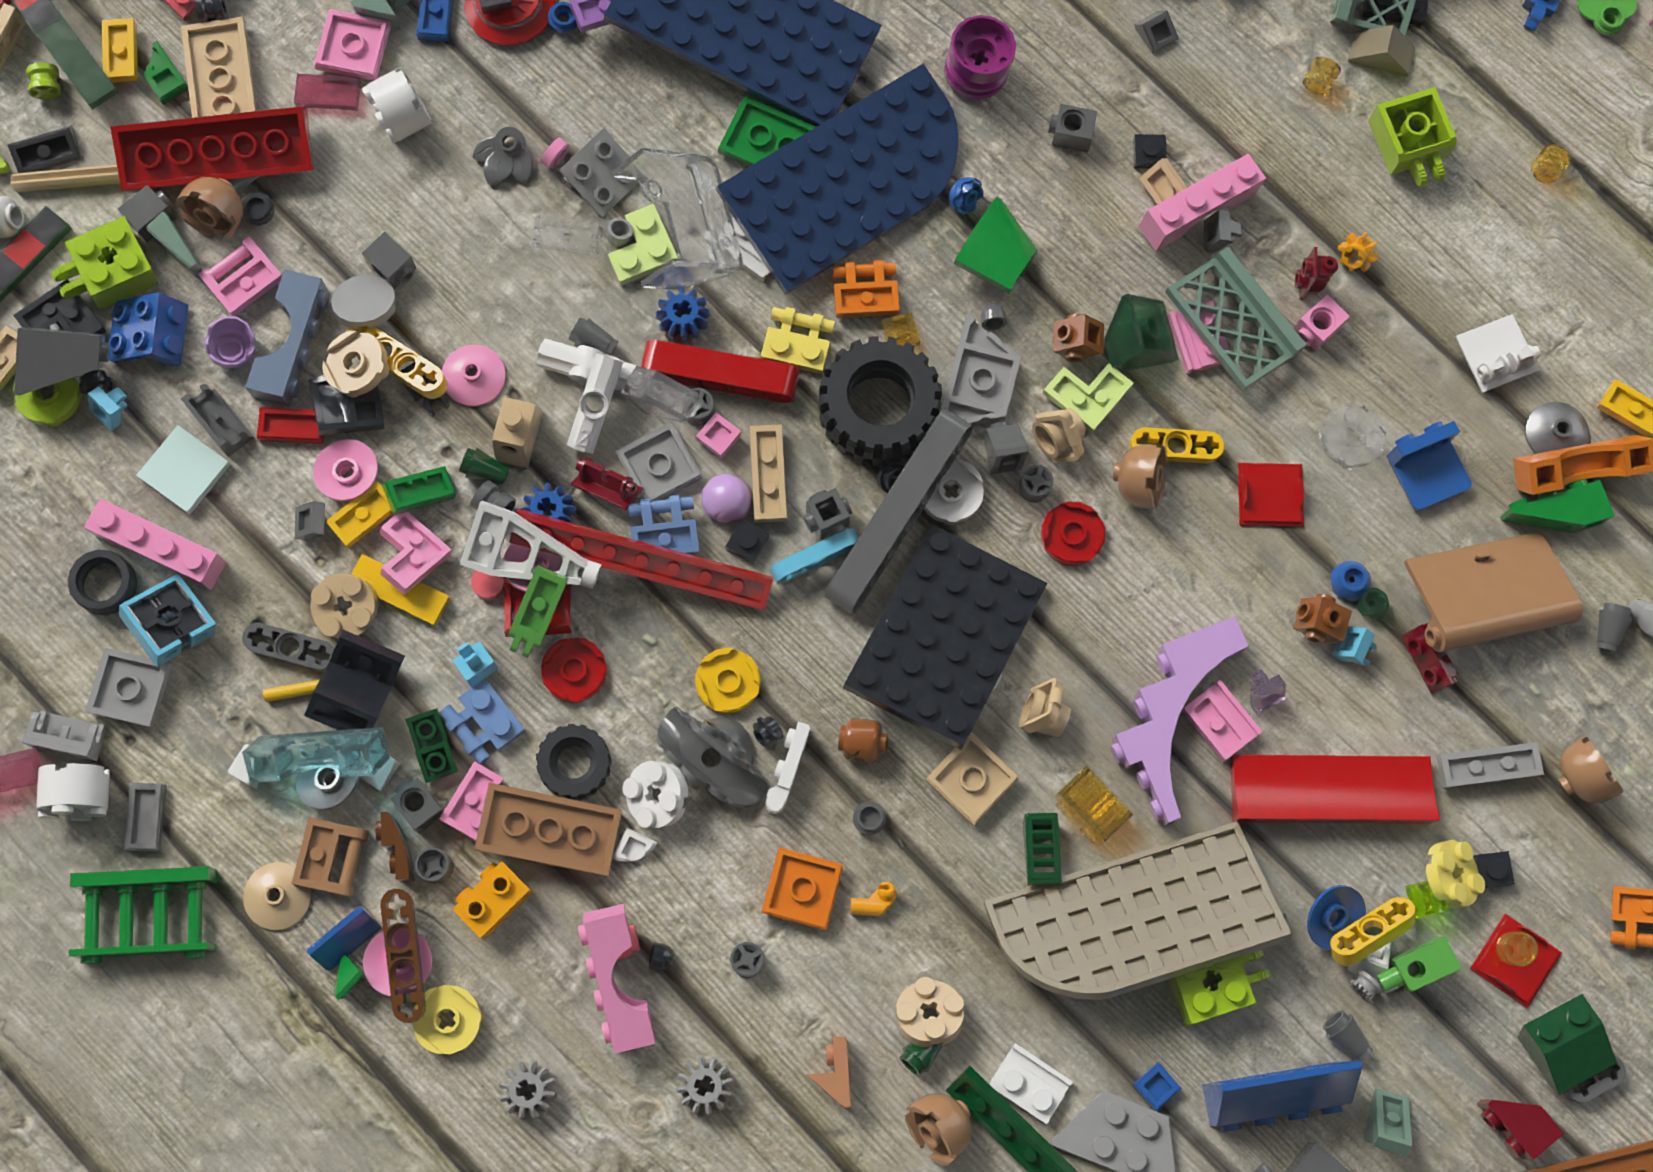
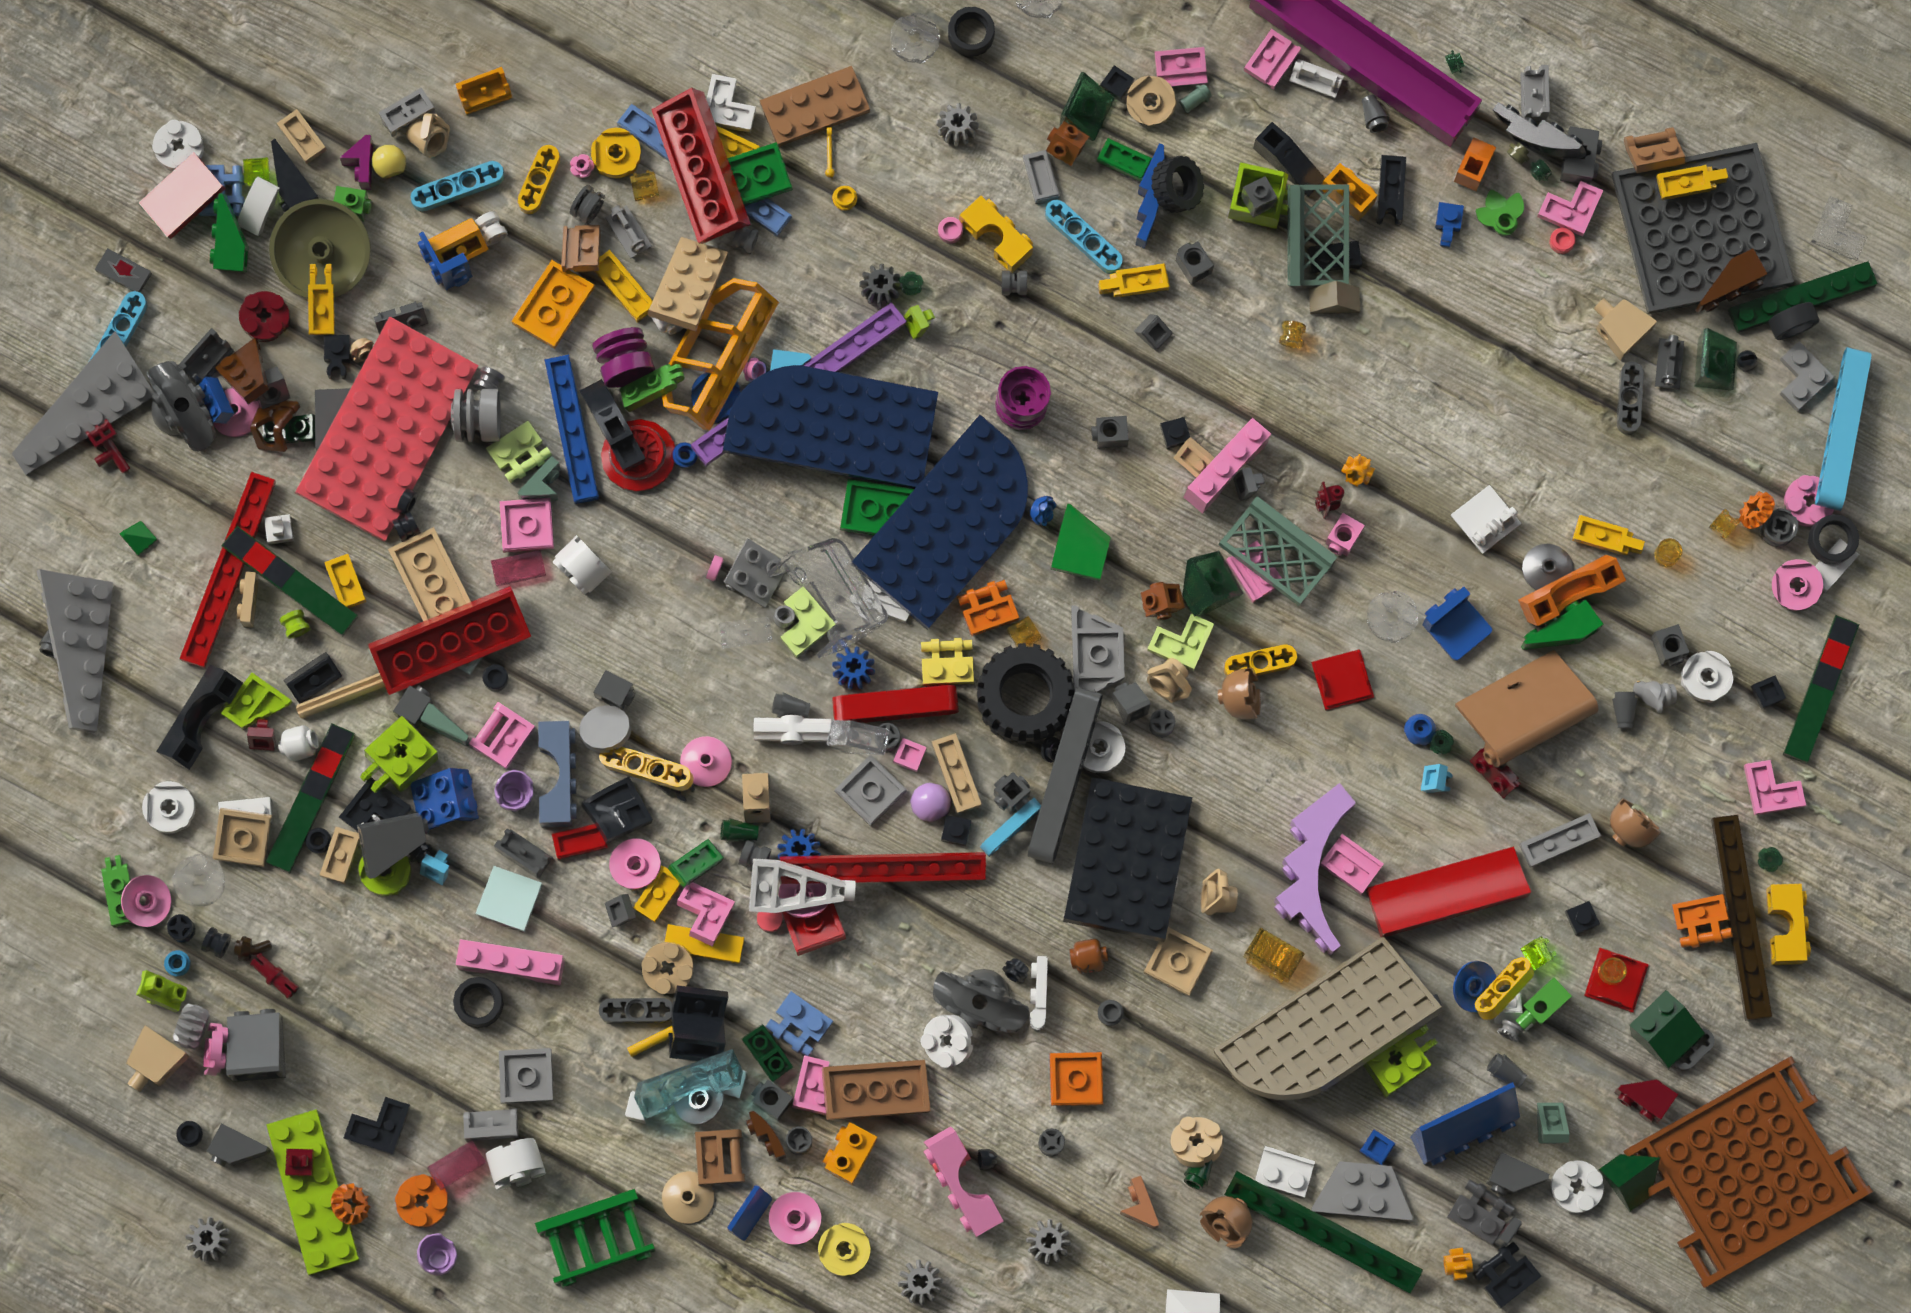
camera: 15 degrees left, 0 degrees up
piece [119,574,216,667] -> none
flat silver tile [124,783,167,852] -> none
green tile [144,41,188,105] -> none
medium nougat cylinder [175,177,243,240] -> none
tan plate [322,331,389,397] -> none
green slope [333,954,363,1000] -> none
reddish brown beam [380,888,426,1023] -> none
medium azure tile [452,641,499,688] -> none
dark grey plate [472,127,533,187] -> none
bright green hinge [508,565,569,658] -> none
black tyre [536,724,612,800] -> none
red tile [541,637,607,703] -> none
white piece [566,352,624,454] -> none
dark red hinge [571,458,643,510] -> none
white tile [612,828,658,862] -> none
medium blue plate [628,495,699,553] -> none
yellow tile [695,648,761,714] -> none
light orange arm [850,882,897,916] -> none
dark grey hinge [980,303,1007,330] -> none
dark green slope [1023,813,1062,886] -> none
red tile [1040,501,1106,566] -> none
clear purple tile [1249,669,1286,714] -> none
dark orange brick [1293,594,1352,644] -> none
lime hinge [1368,87,1457,187] -> none
light yellow plate [1426,840,1485,909] -> none
clear yellow wheel [1531,145,1570,183] -> none

